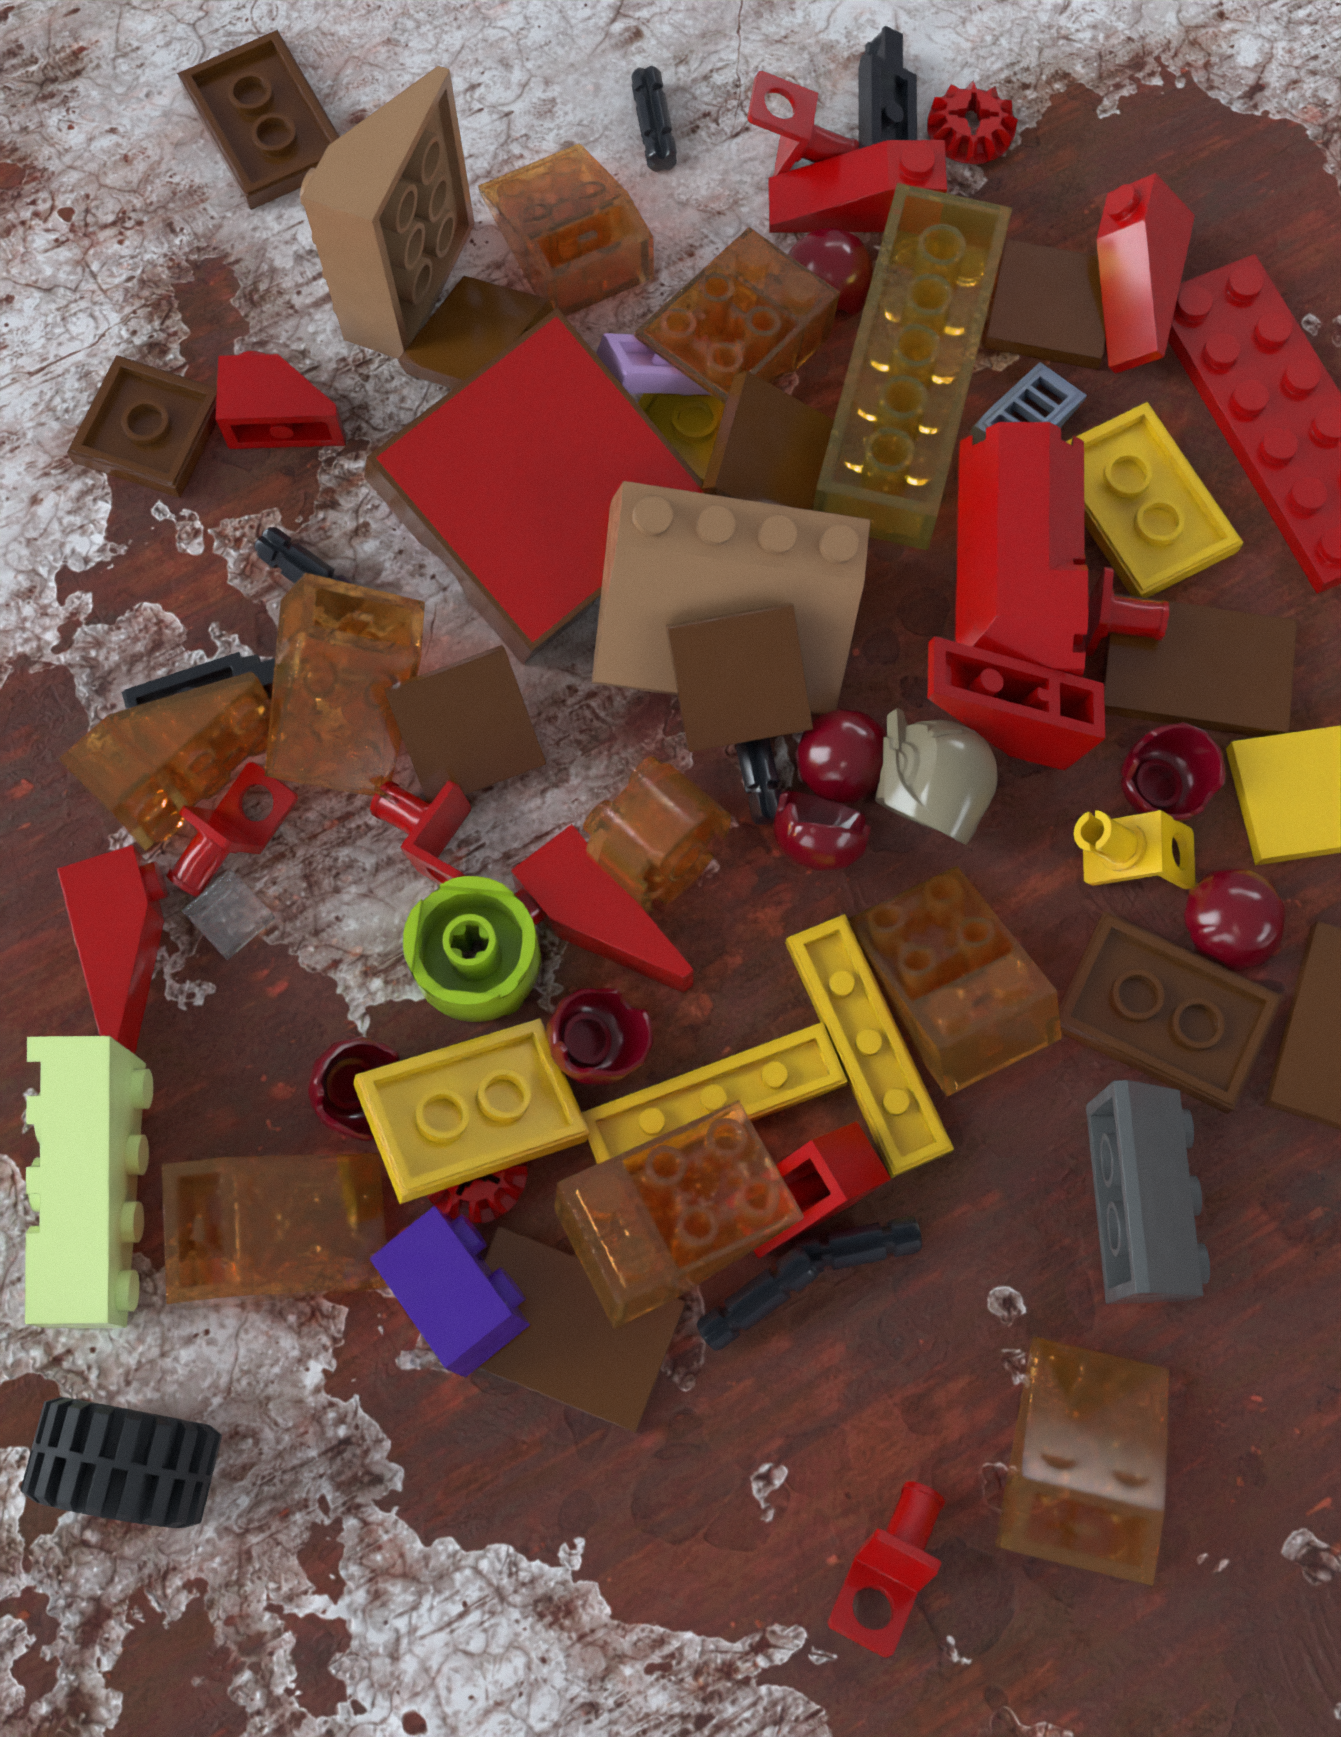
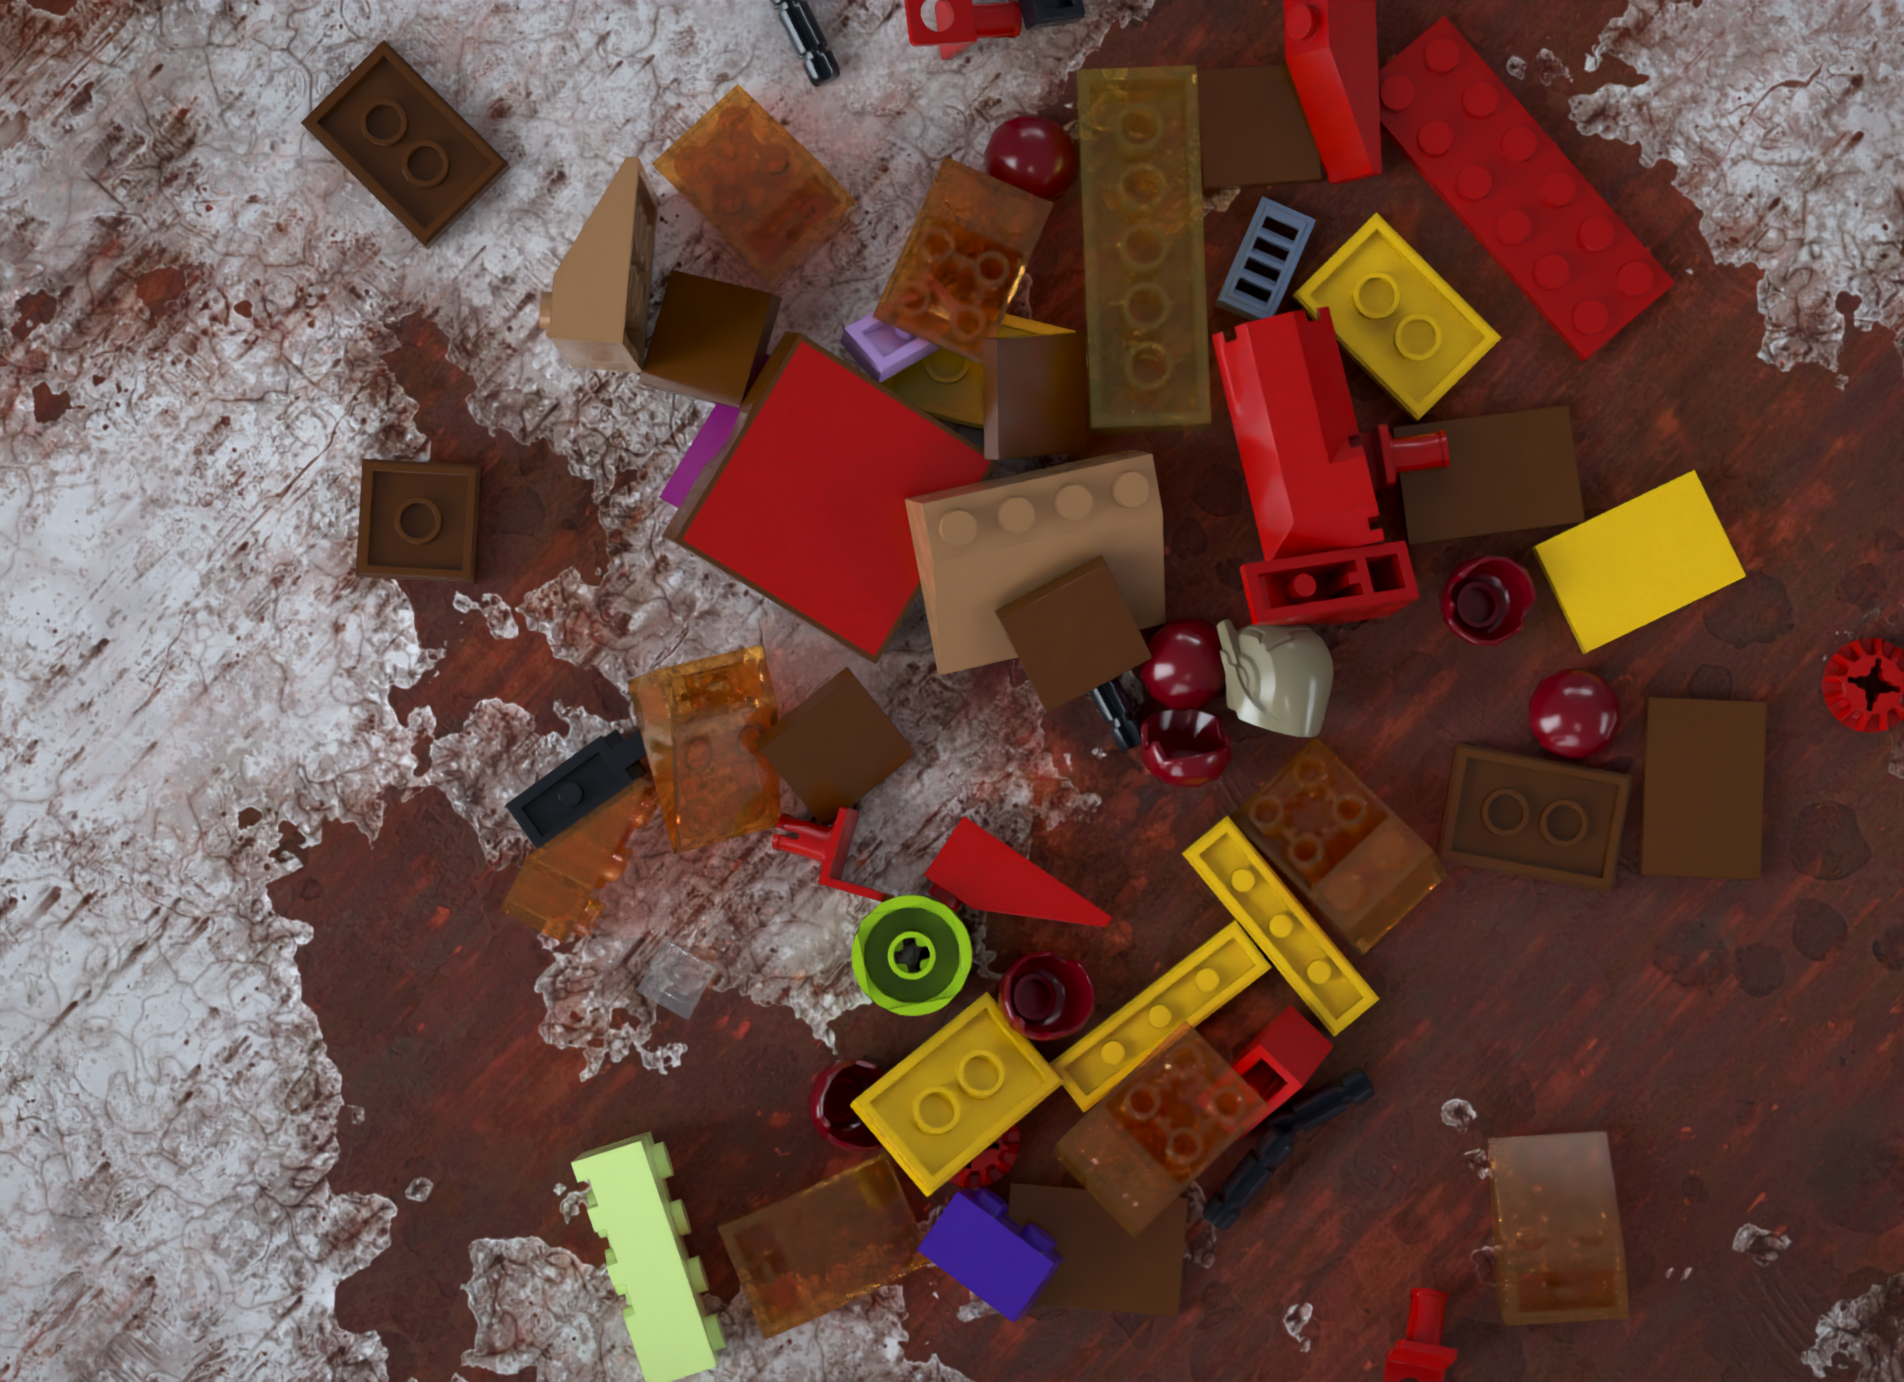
camera: 15 degrees left, 15 degrees up
red slope [57,845,168,1055] -> none
red bracket [166,762,298,897] -> none
red slope [216,351,346,449] -> none
black axle [254,527,361,616] -> none
clear orange brick [583,756,731,912] -> none
red slope [768,140,947,233] -> none
yellow bracket [1073,810,1195,889] -> none
dark grey slope [1086,1080,1210,1304] -> none

